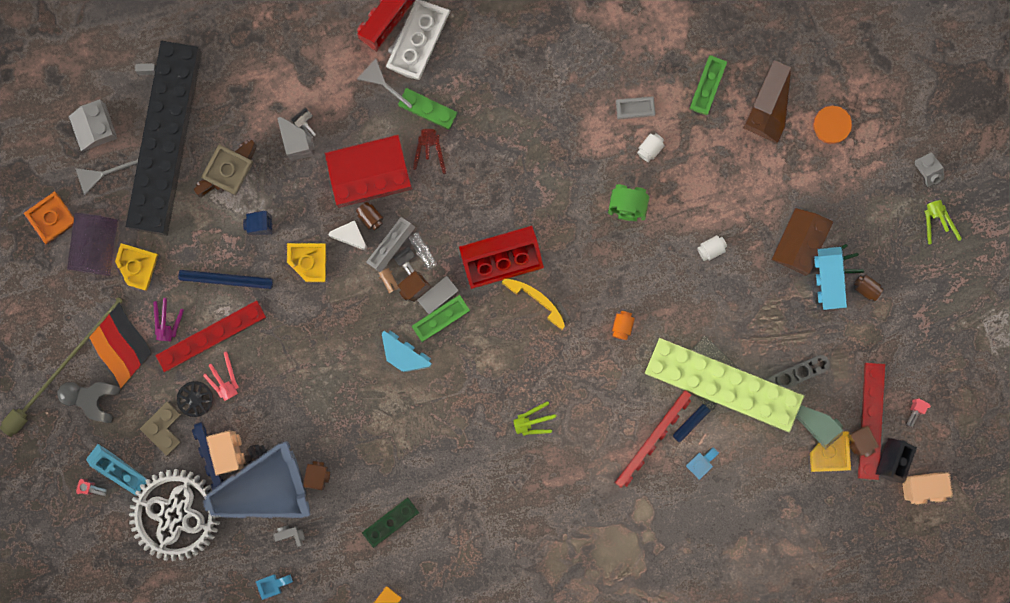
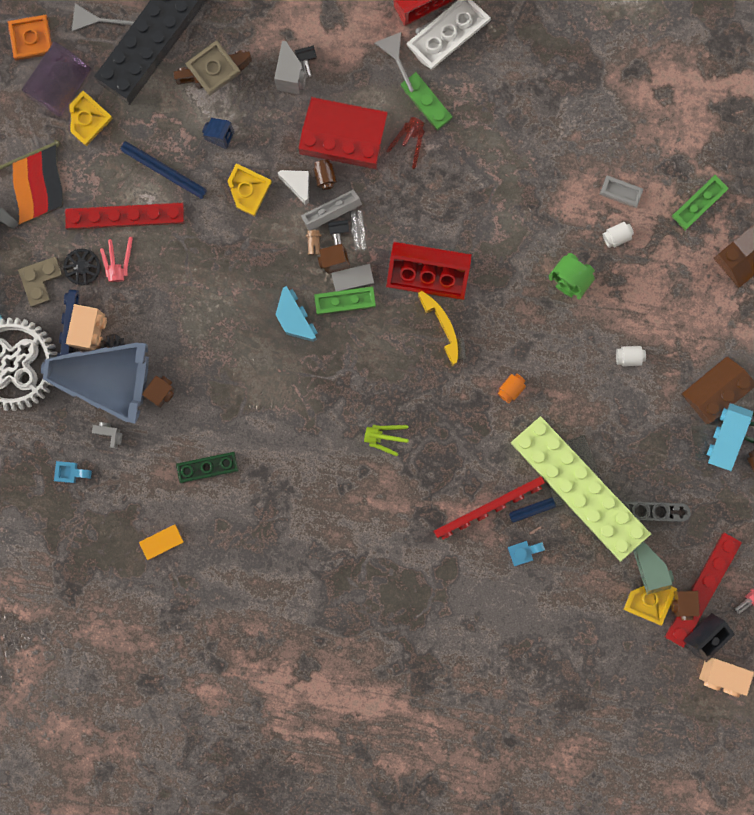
camera: 25 degrees right, 0 degrees up
magenta plant [153,297,184,342] -> none

